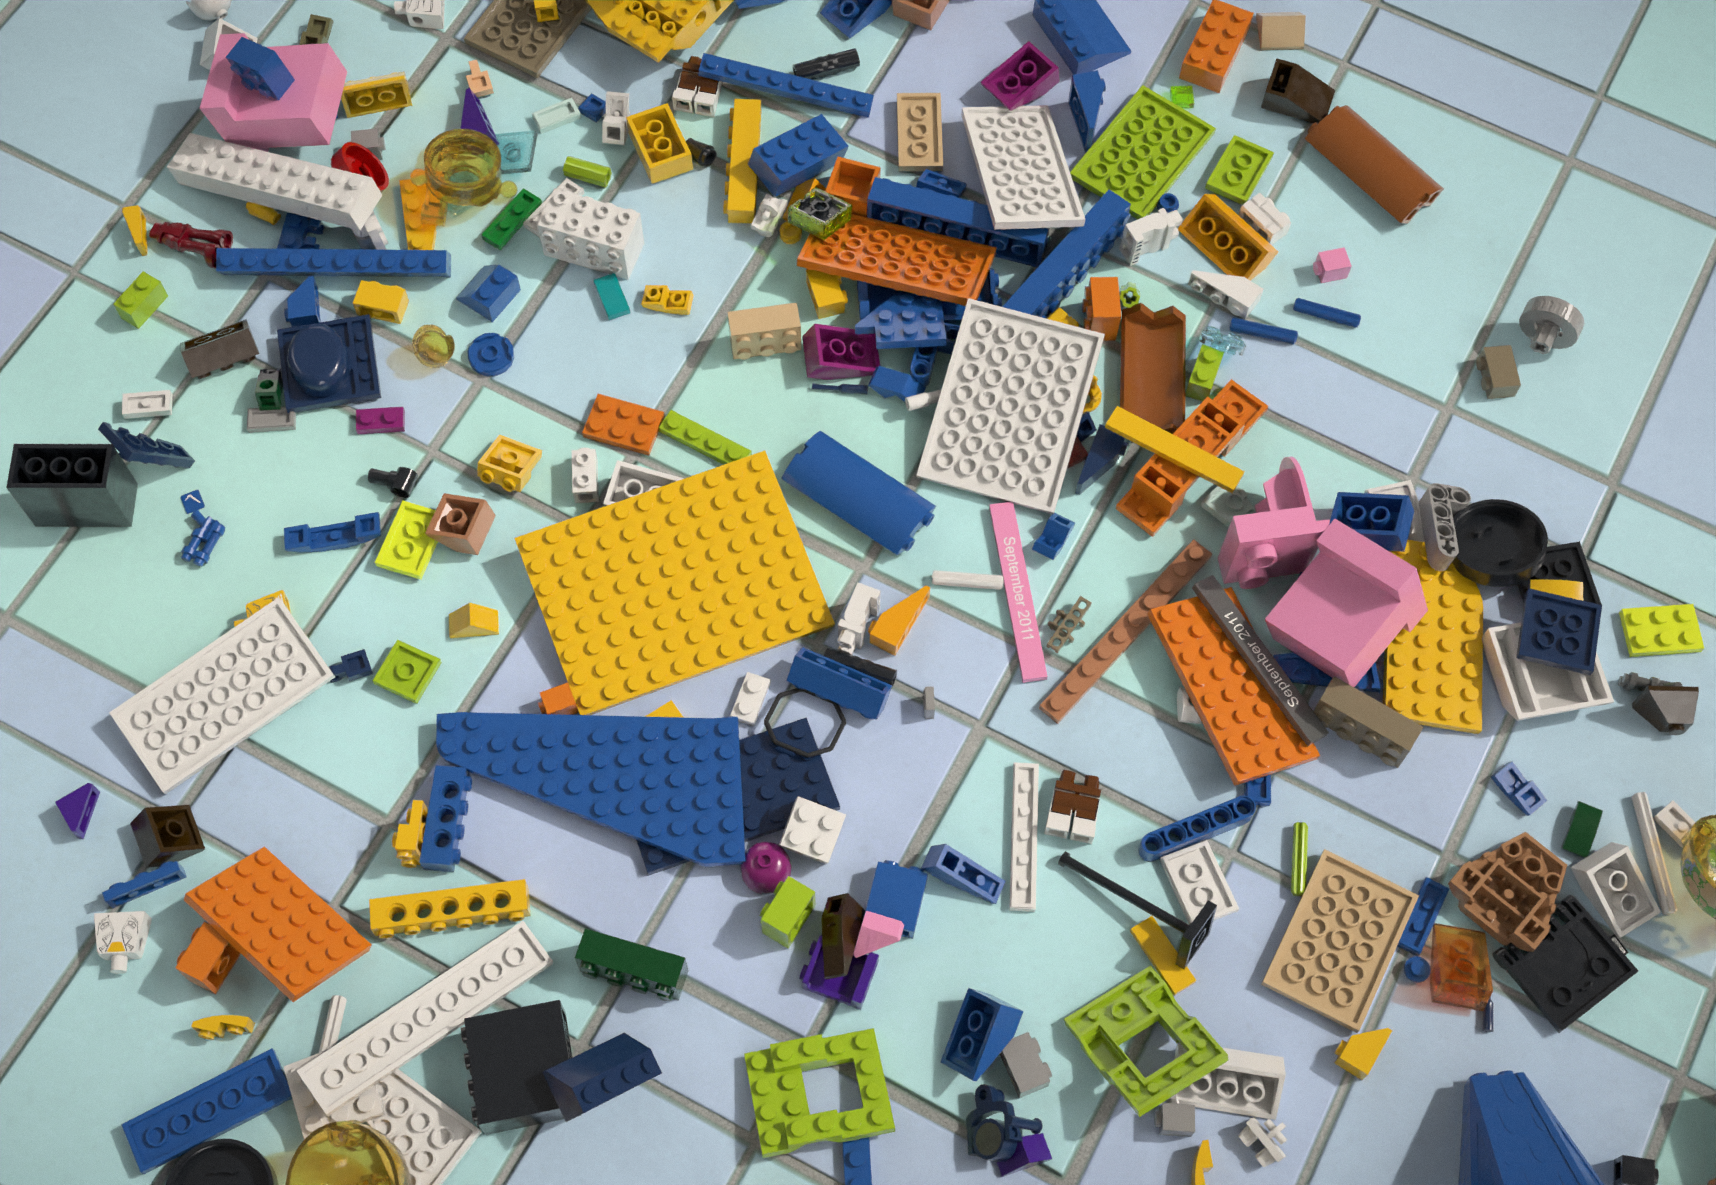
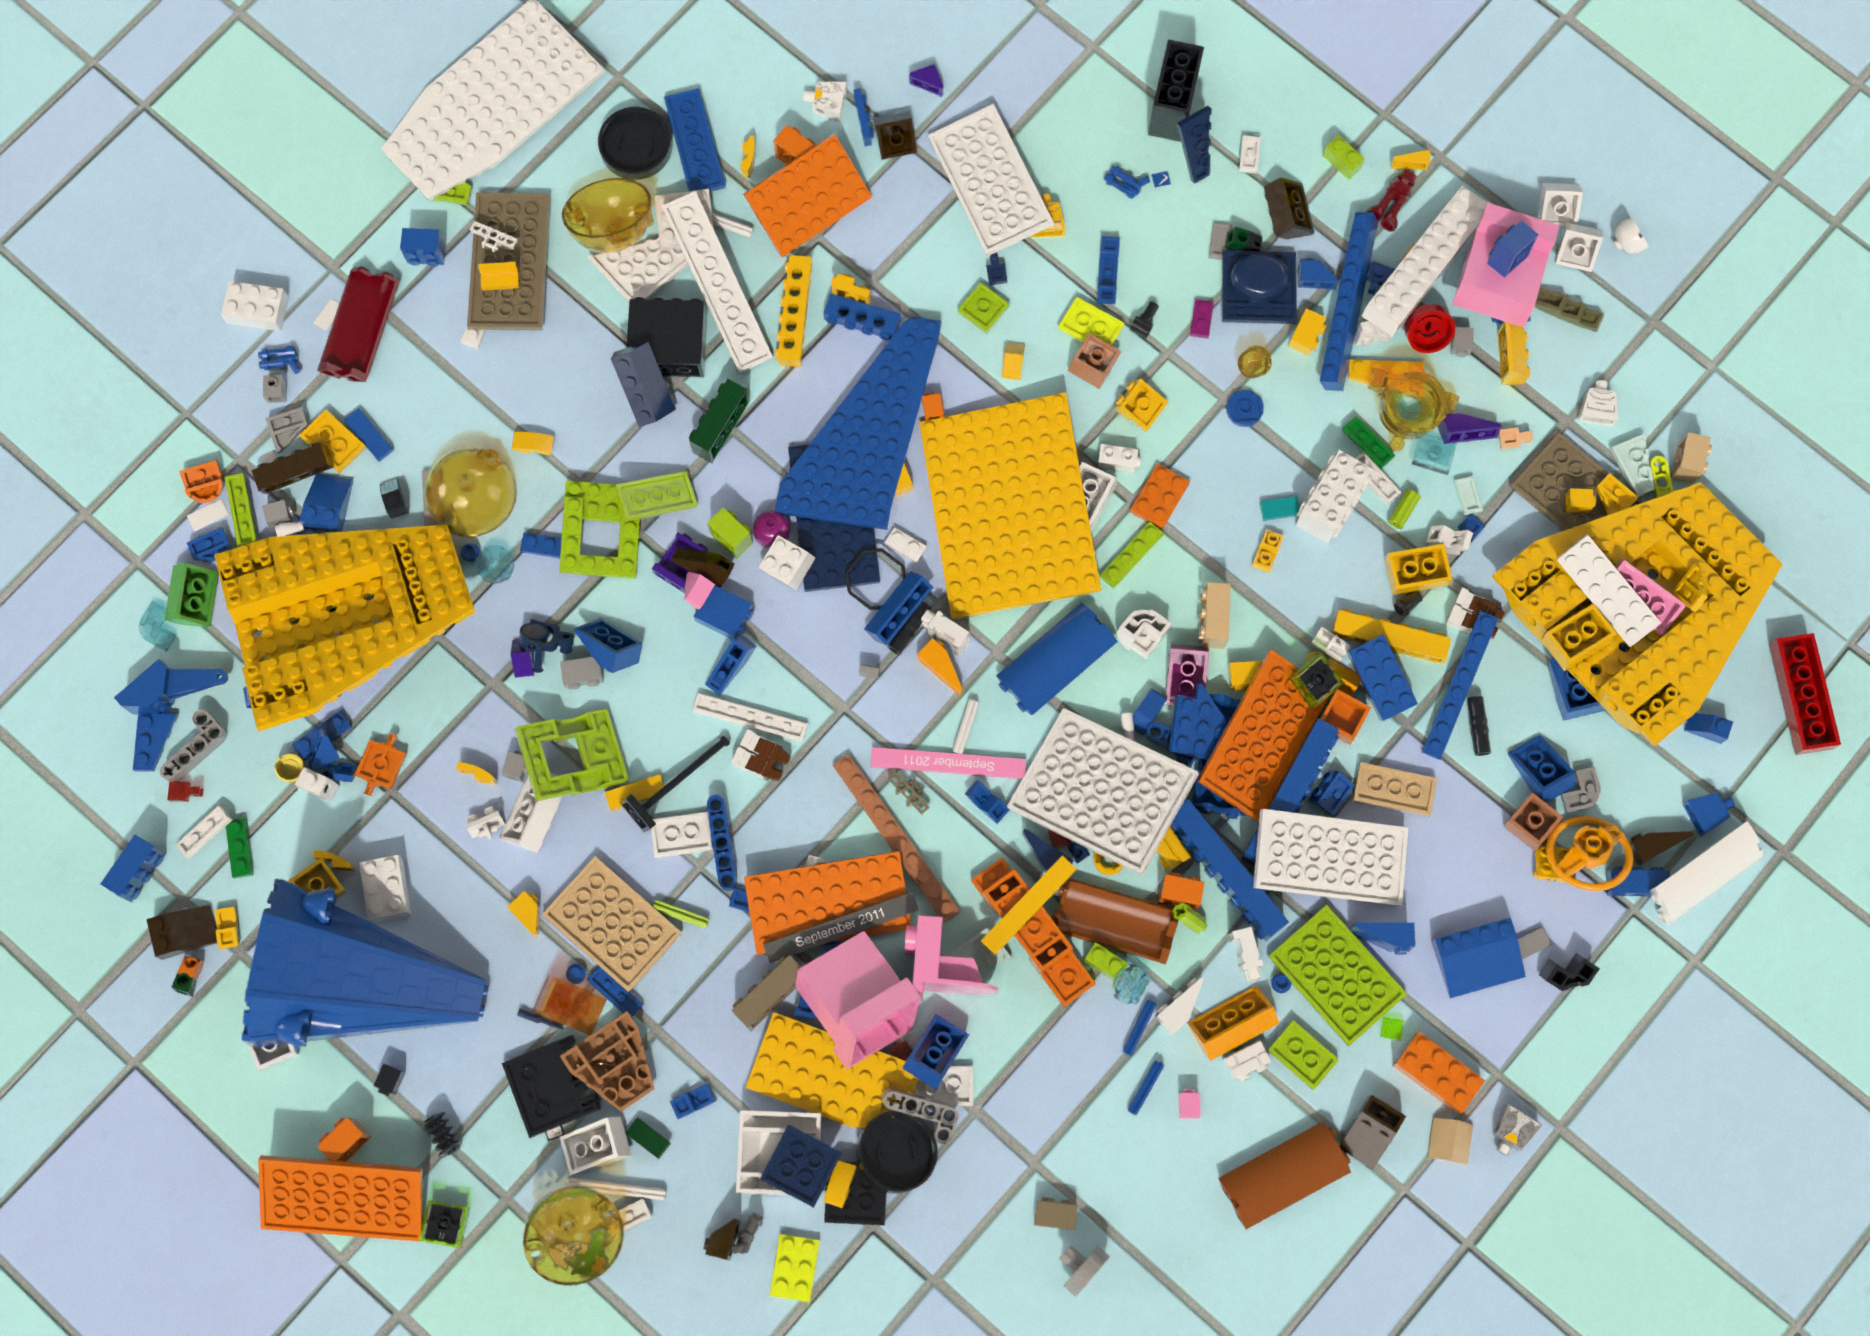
camera: 105 degrees right, 10 degrees up
blue slope [456,264,521,322] -> none
dark blue piece [812,384,868,395] -> none
magenta slope [981,41,1060,111] -> none
none -> black piece [424,1112,461,1158]
none -> lime plate [615,471,698,522]
none -> white brick [1117,609,1172,659]
none -> white slope [1539,183,1583,226]

